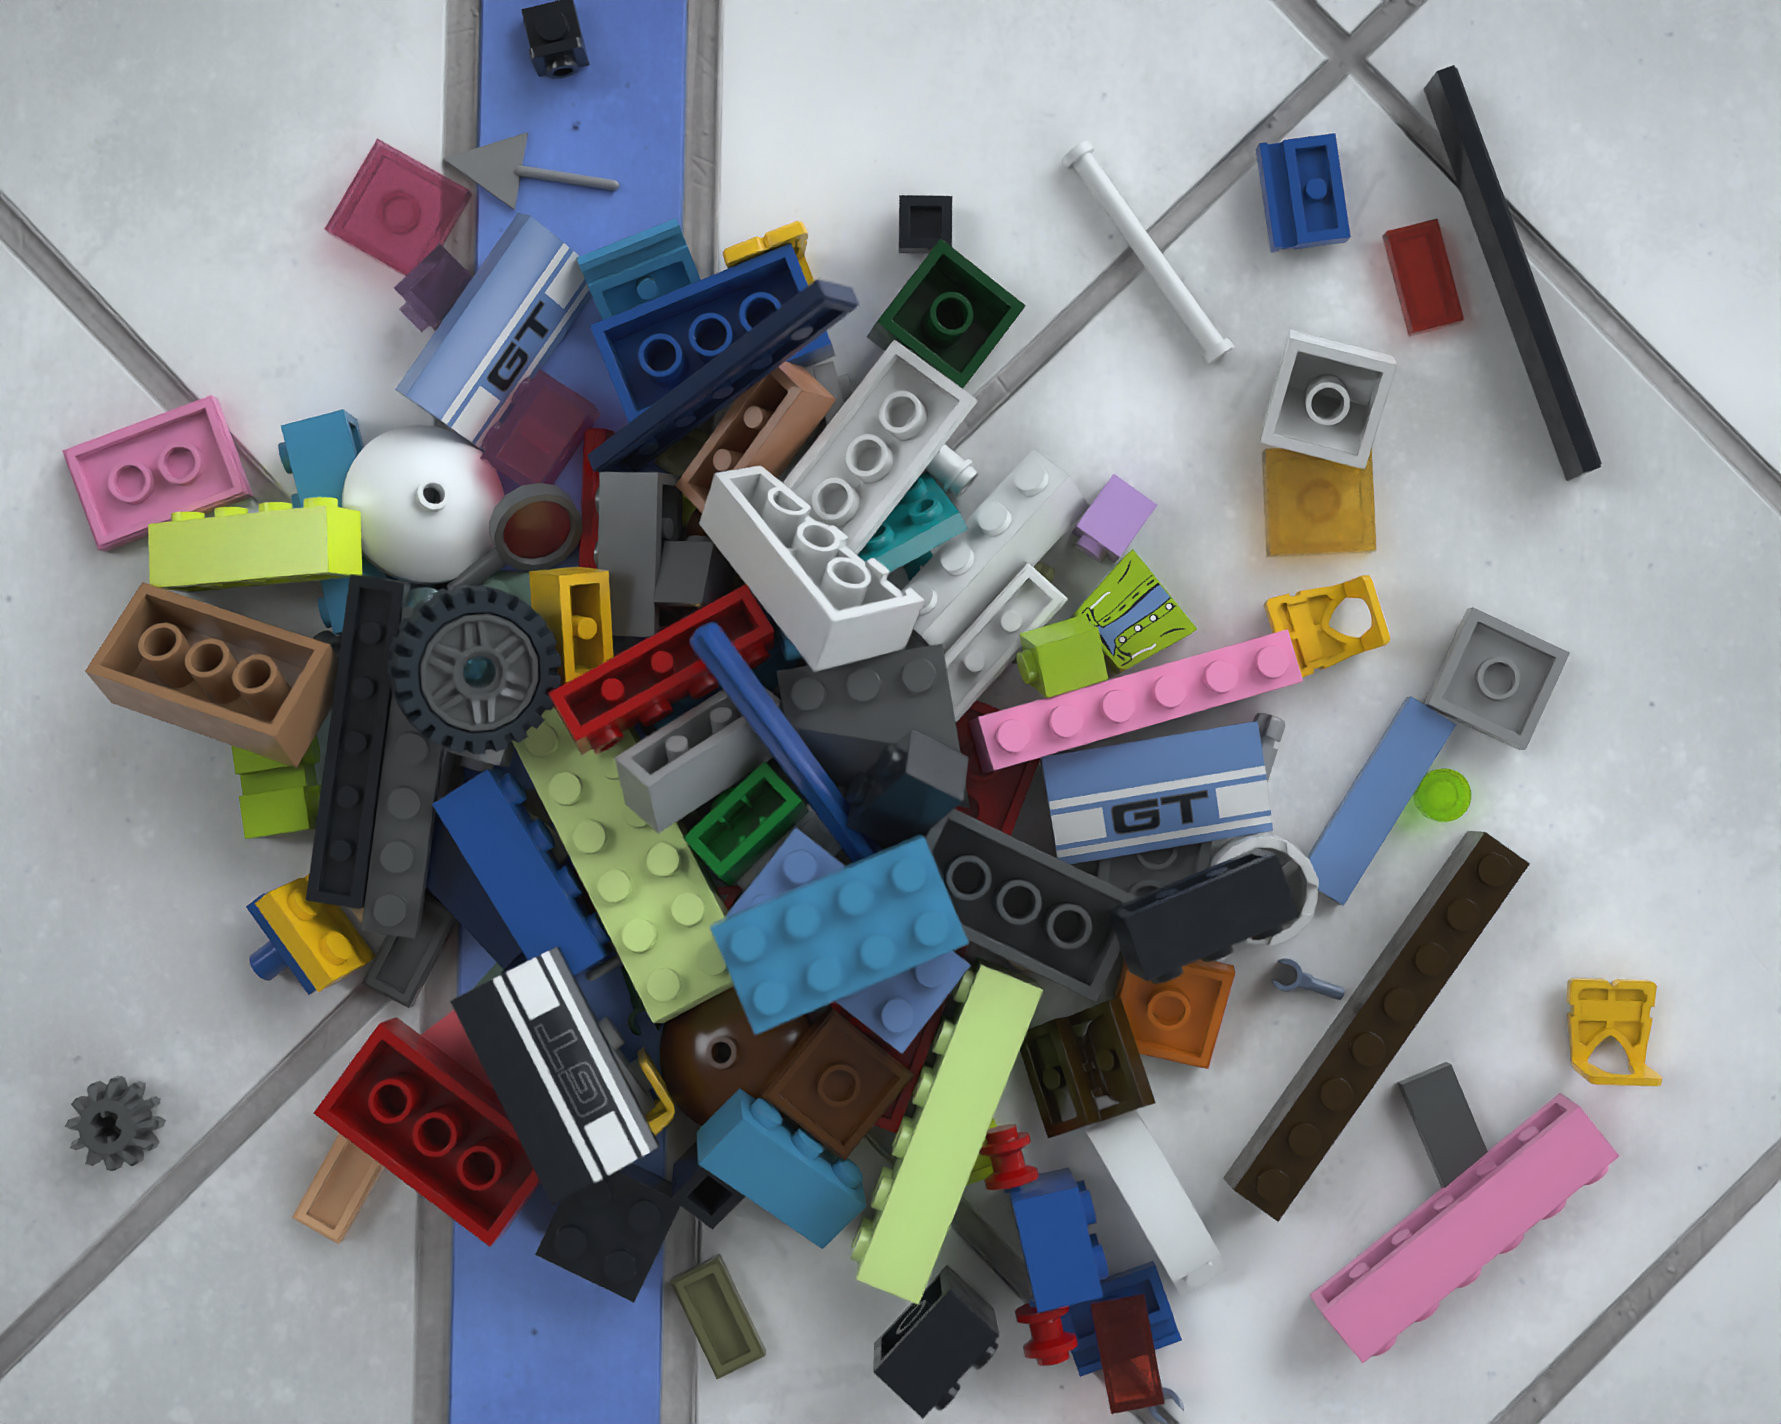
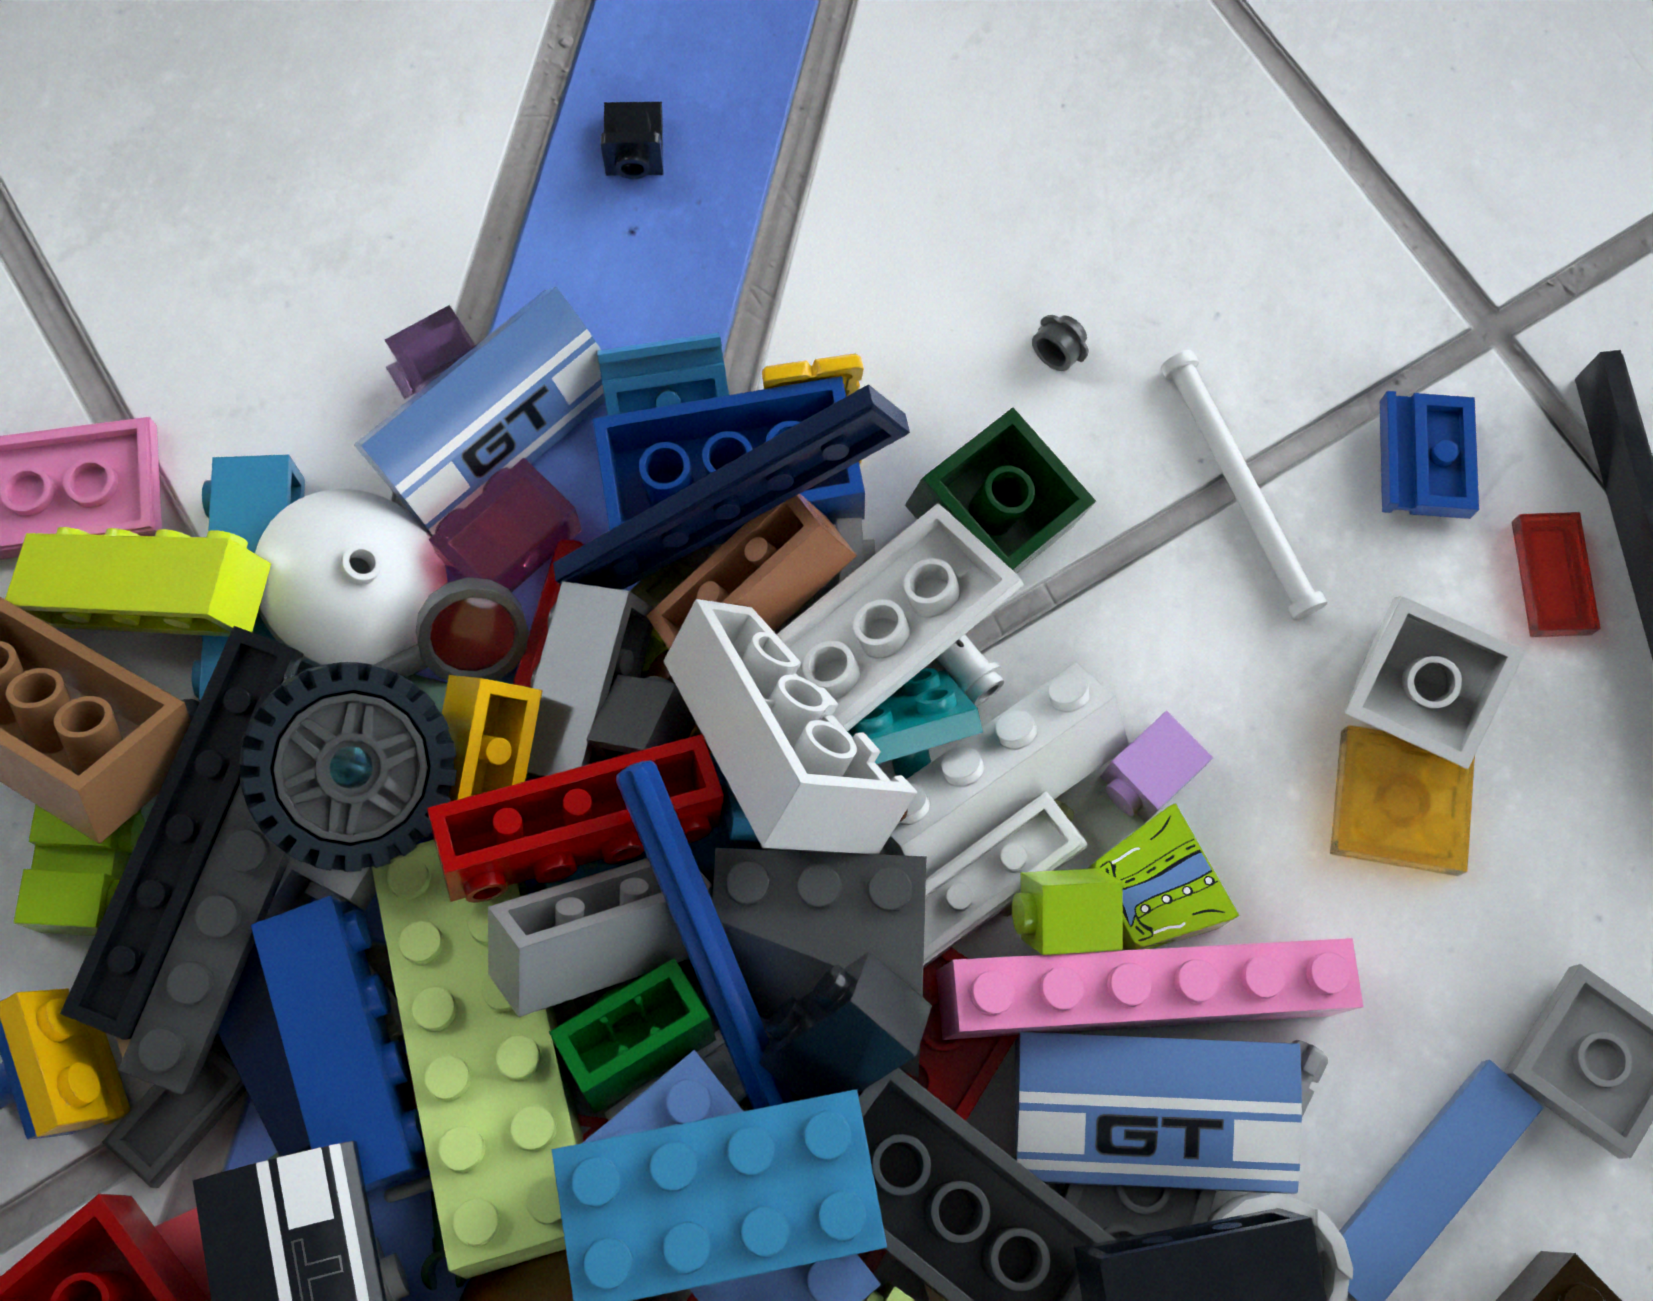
camera: 10 degrees right, 15 degrees down
clear pink tile [324,138,472,285] -> none
light grey piece [443,133,619,210] -> none
black plate [899,195,952,254] -> none
yellow piece [1264,575,1390,678] -> none
clear neon green tile [1413,768,1472,822] -> none
none -> dark grey plate [1032,315,1089,371]

